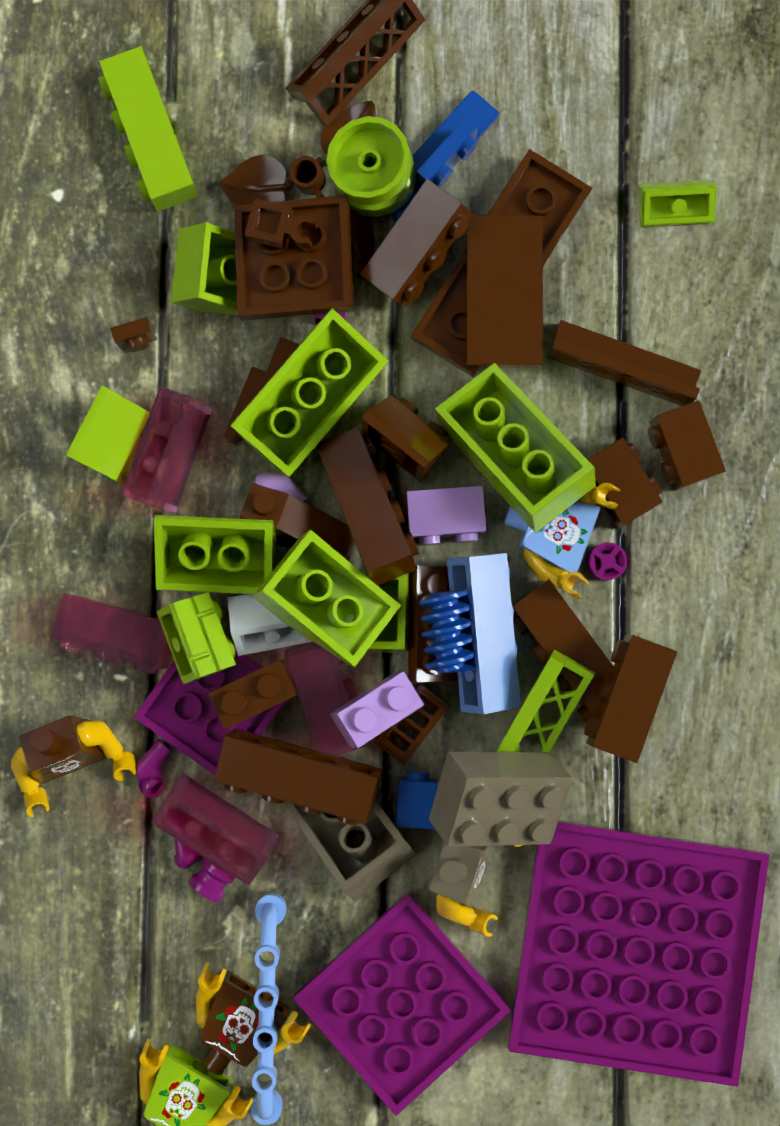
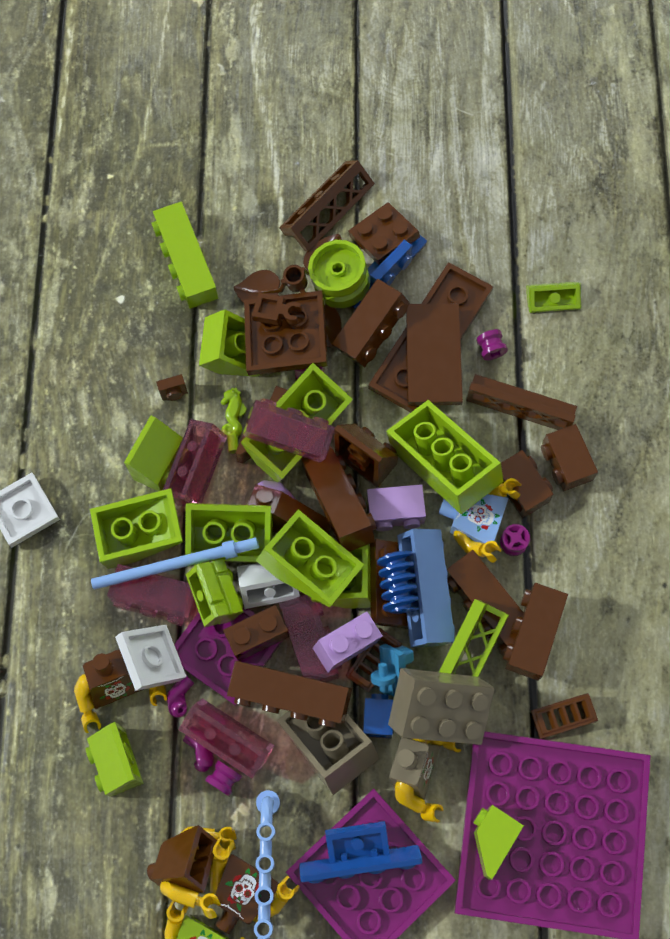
camera: 10 degrees right, 15 degrees down
none -> lime slope [85,722,144,797]
none -> lime slope [90,488,183,569]
none -> light blue bar [91,537,259,590]
none -> white plate [115,625,187,691]
none -> reddish brown torso [147,825,237,919]
none -> lime animal [220,388,247,454]
none -> clear pink brick [242,398,335,463]
none -> blue bracket [299,821,422,883]
none -> reddish brown plate [348,202,420,265]
none -> dark azure hips [371,644,414,696]
none -> lime slope [473,805,524,880]
none -> magenta wheel [476,329,508,361]
none -> reddish brown slope [530,693,598,739]

